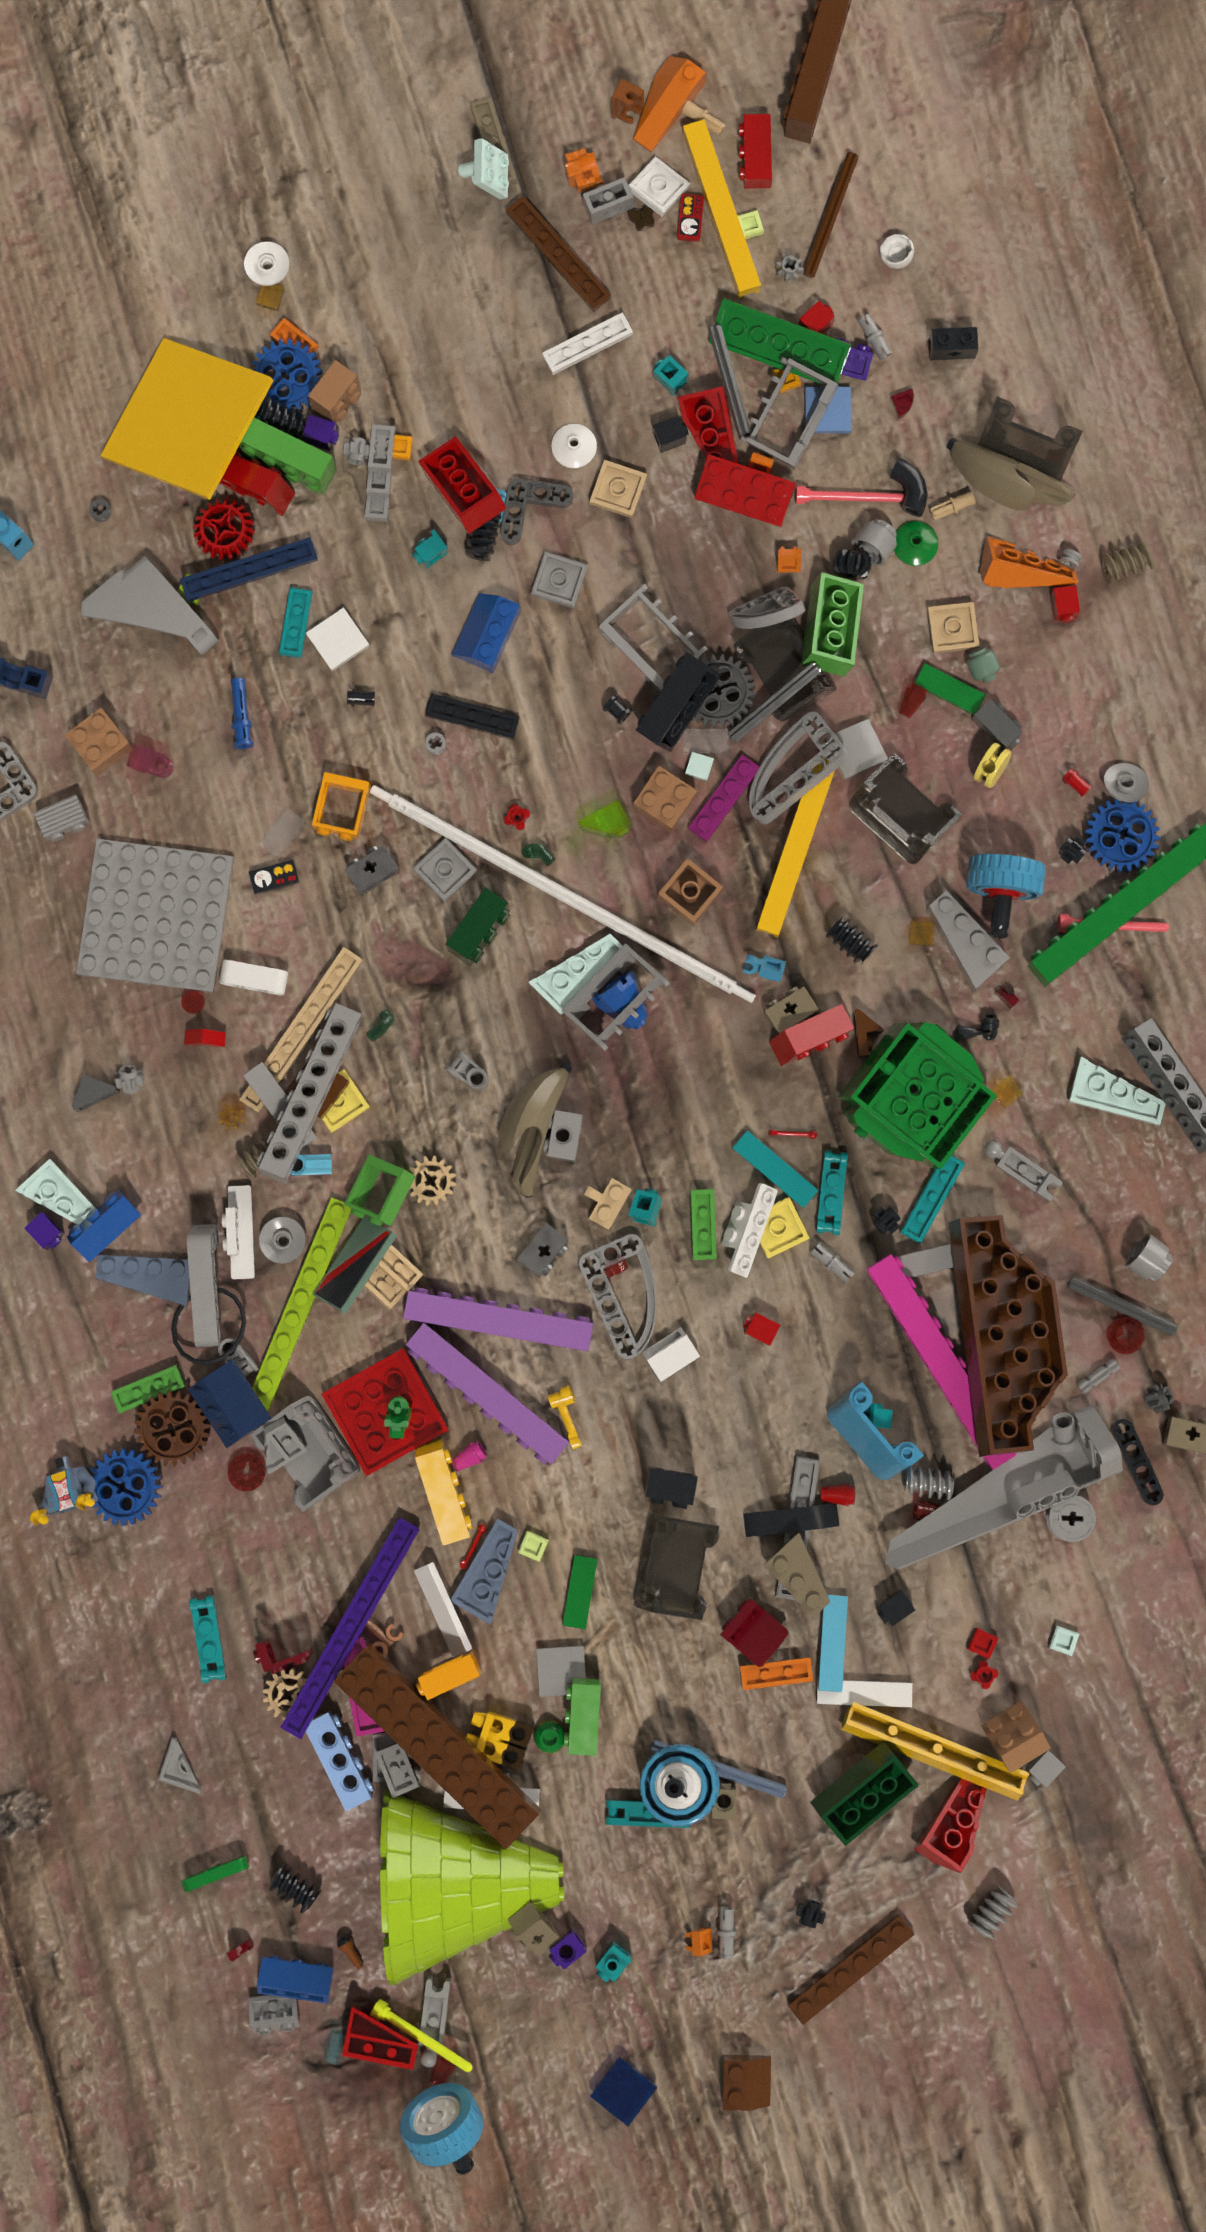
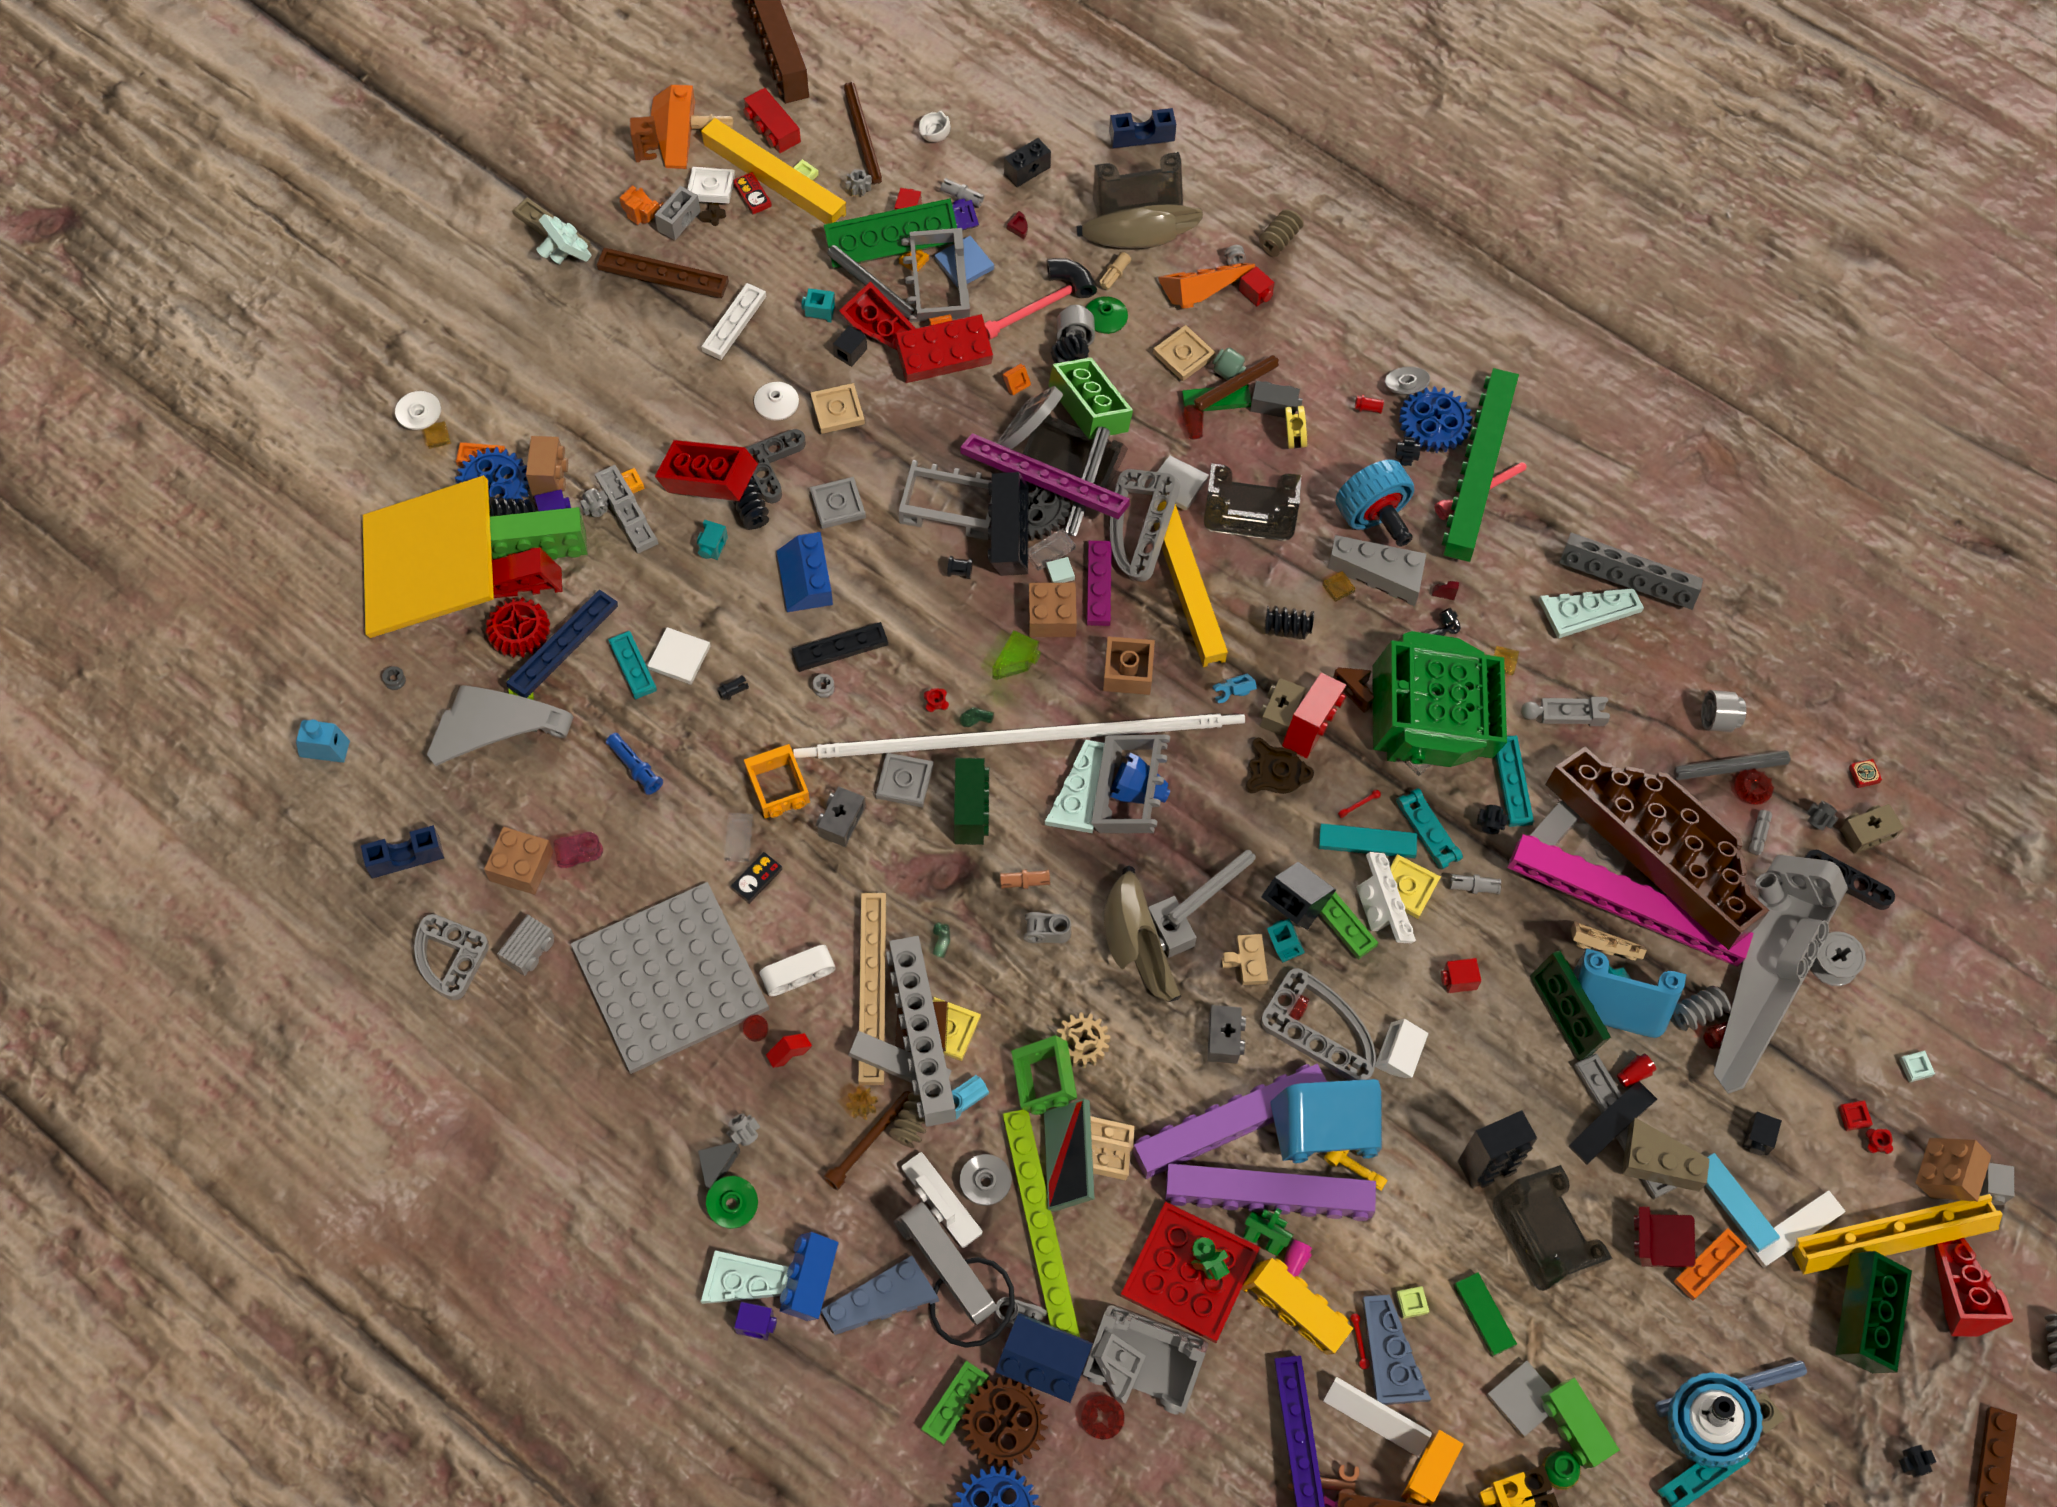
camera: 40 degrees left, 20 degrees down
none -> green dish [706,1176,758,1229]
none -> reddish brown piece [823,1091,911,1191]
none -> magenta plate [960,433,1130,519]
none -> nougat pin [1000,869,1050,889]
none -> dark blue arch [1109,108,1177,148]
none -> light grey axle [1168,850,1256,925]
none -> reddish brown axle [1194,355,1279,411]
none -> green hips [1243,1208,1294,1256]
none -> dark brown tile [1245,737,1314,794]
none -> black slope [1261,862,1336,930]
none -> dark azure windscreen [1270,1079,1382,1163]
none -> dark green plate [1530,951,1611,1061]
none -> tan plate [1571,921,1647,961]

